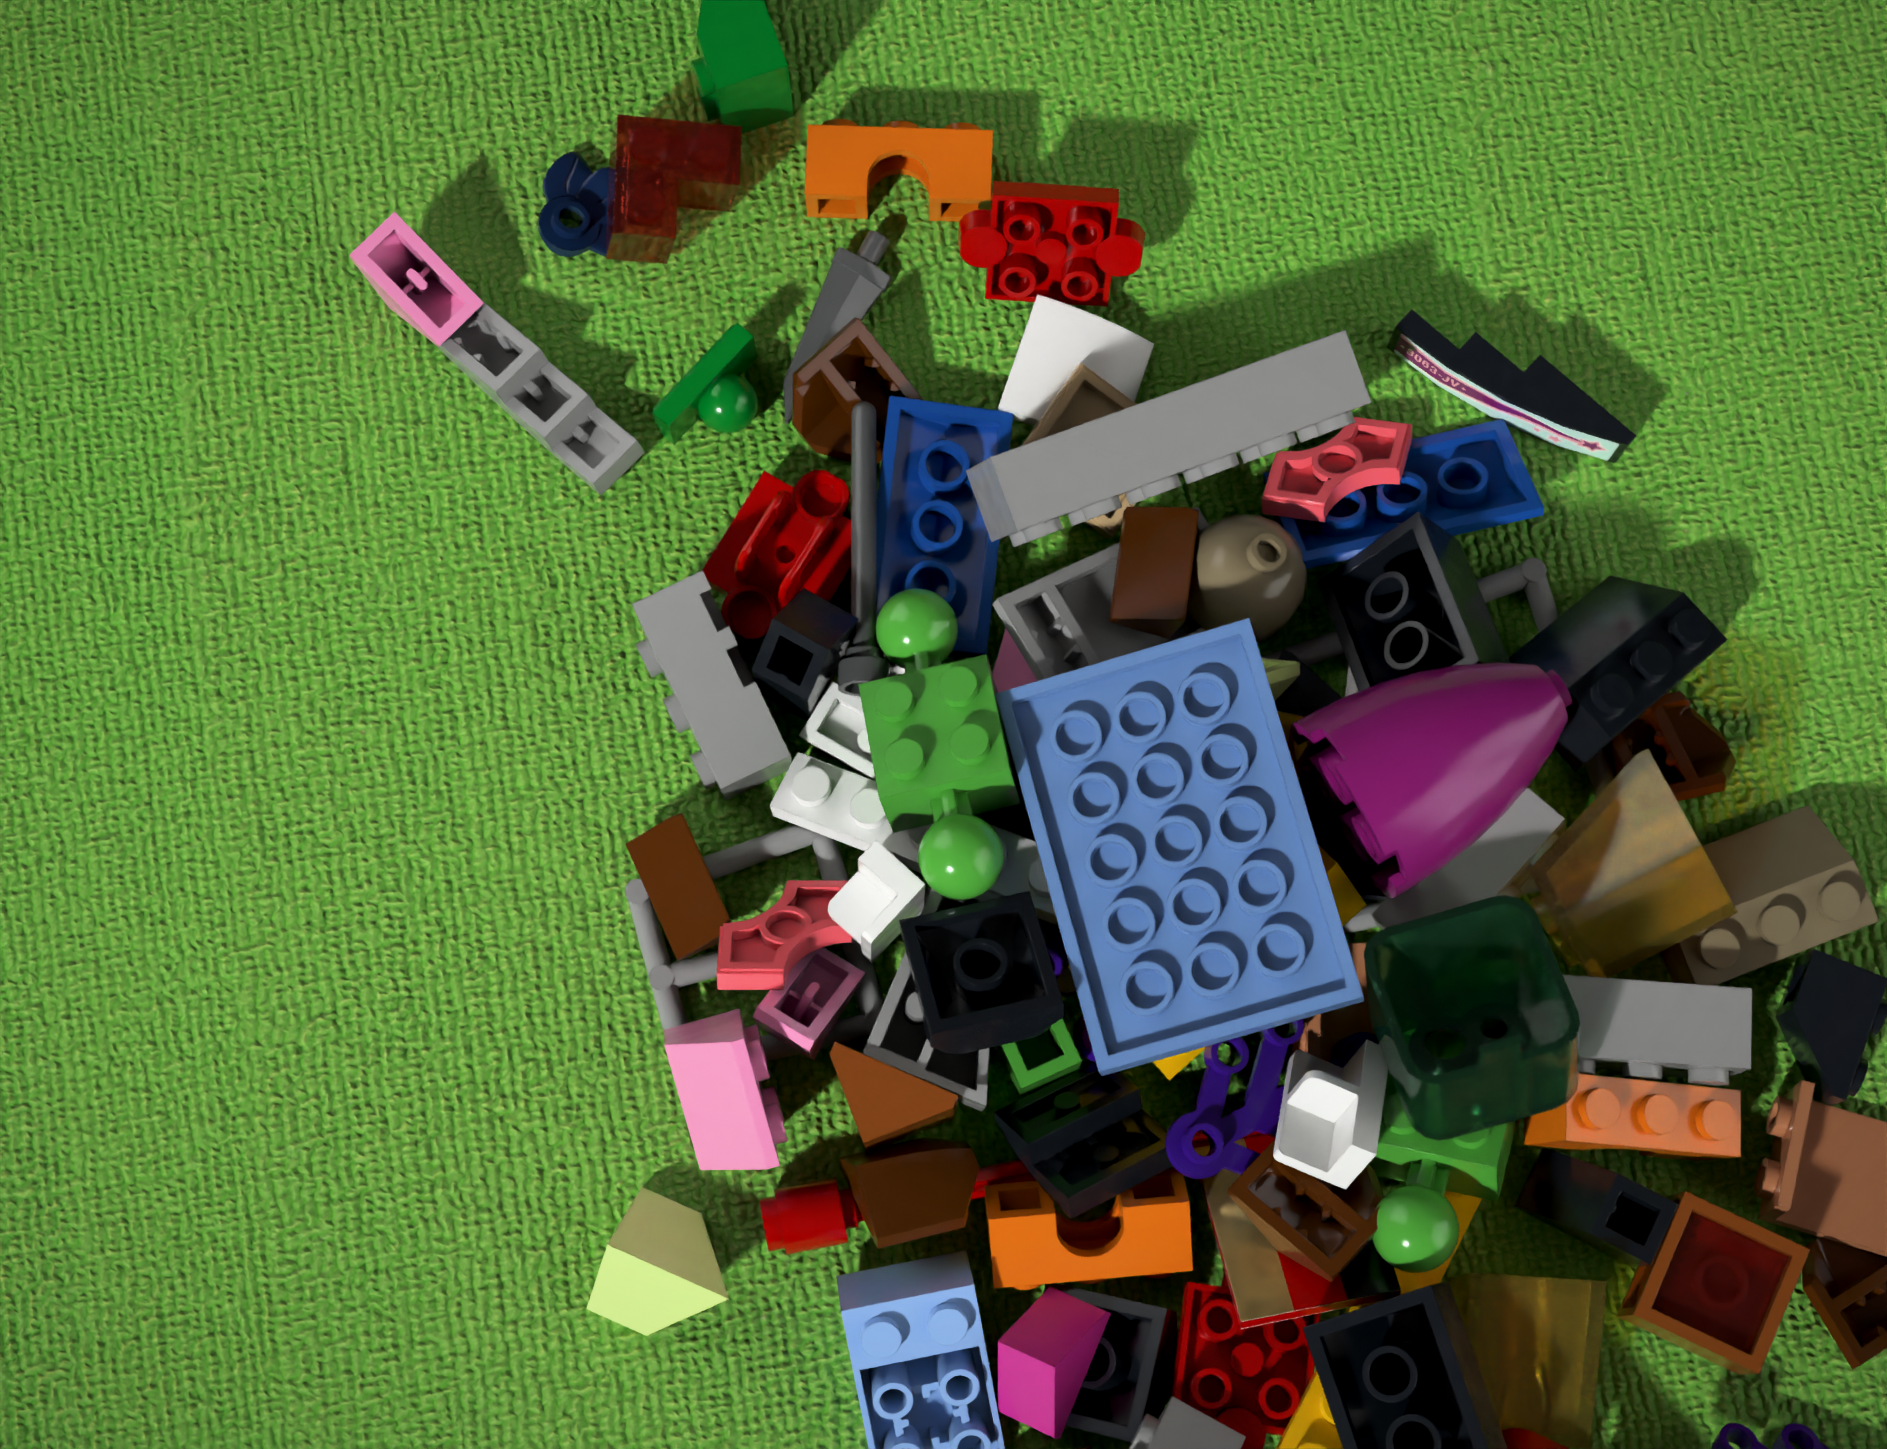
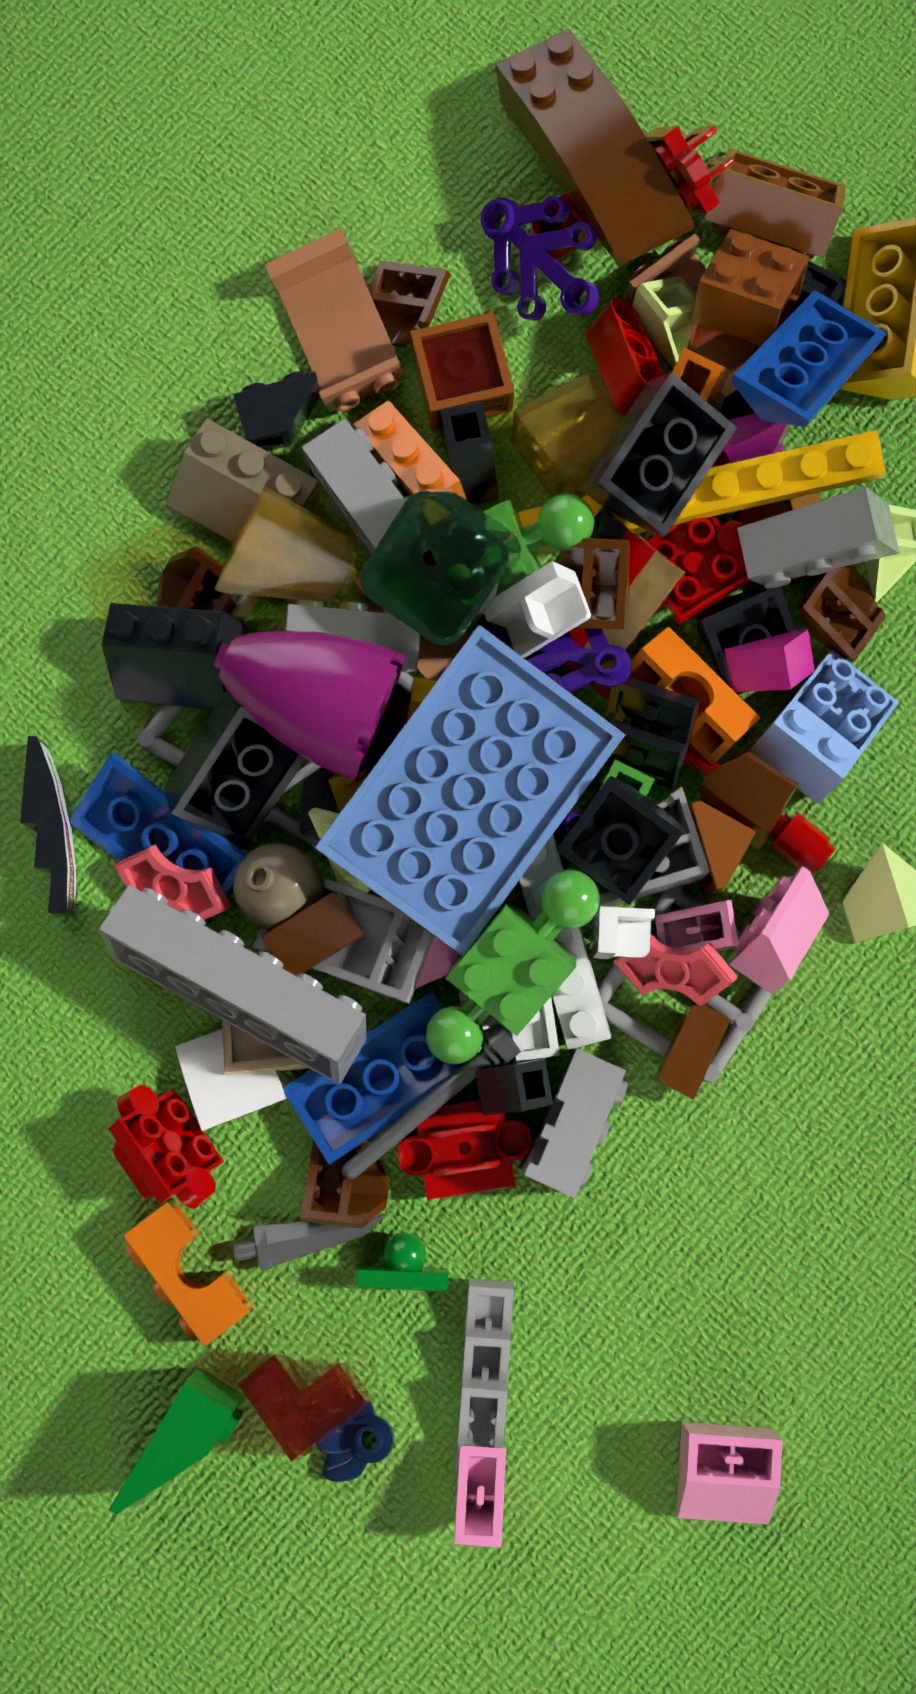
camera: 135 degrees left, 5 degrees up
none -> bright pink slope [676,1422,782,1525]

